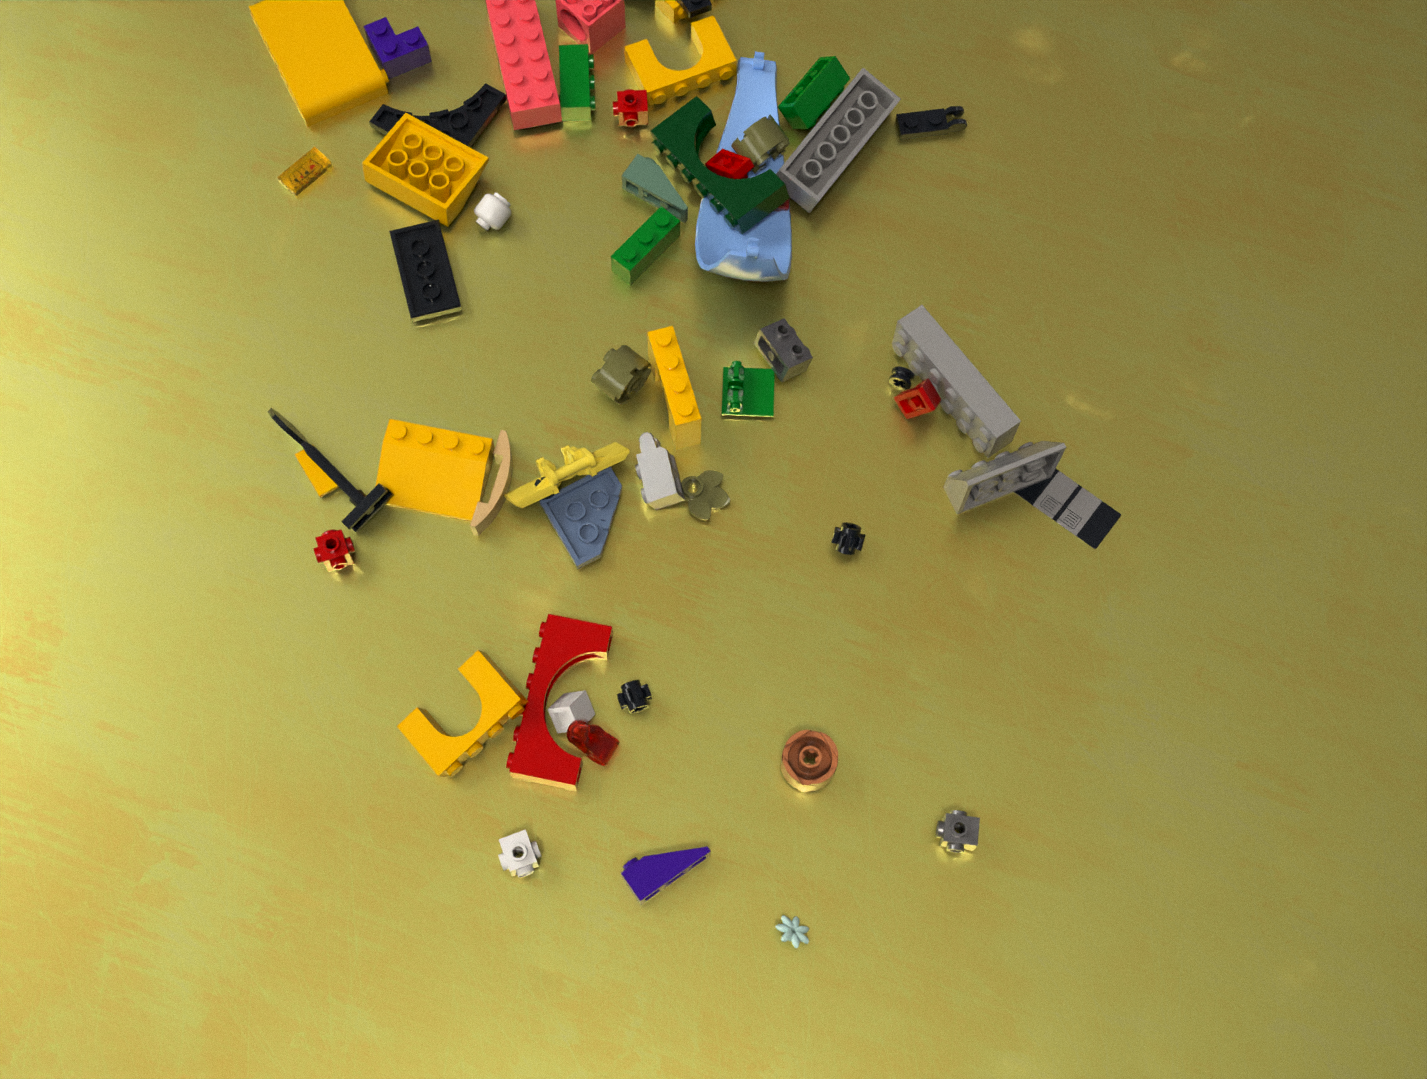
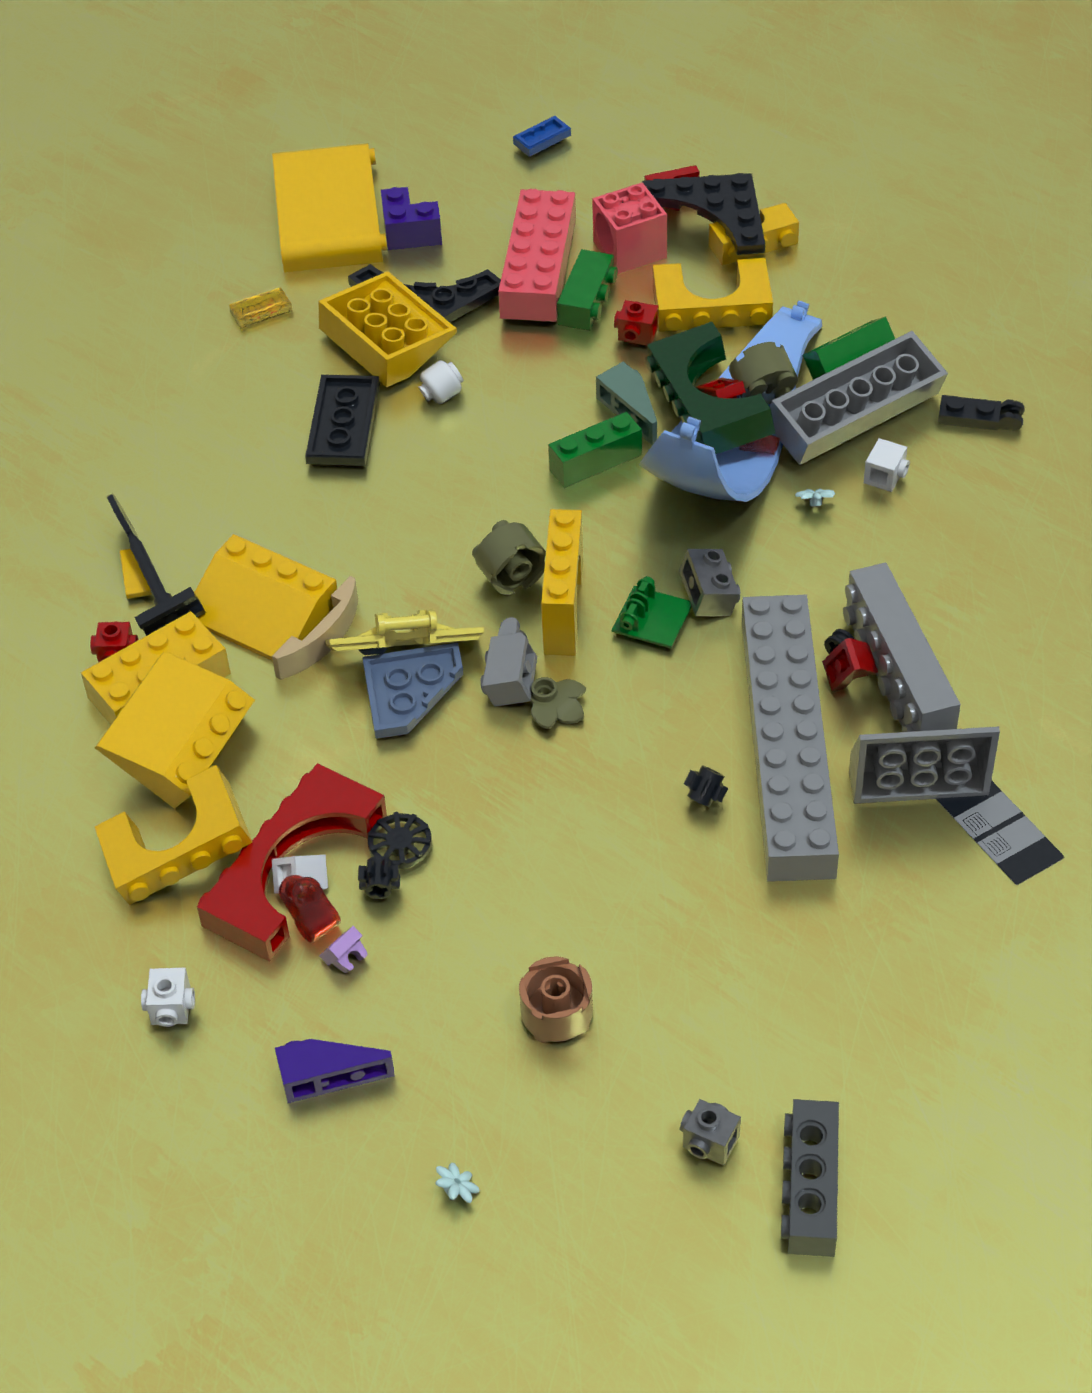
camera: 25 degrees right, 20 degrees down
none -> yellow brick [81,611,231,724]
none -> yellow slope [94,651,255,809]
none -> lavender tile [319,926,367,973]
none -> black wheel [368,812,432,869]
none -> light grey brick [741,595,839,882]
none -> dark grey brick [781,1099,839,1257]
none -> light aqua plant [795,488,835,506]
none -> white brick [863,438,910,492]

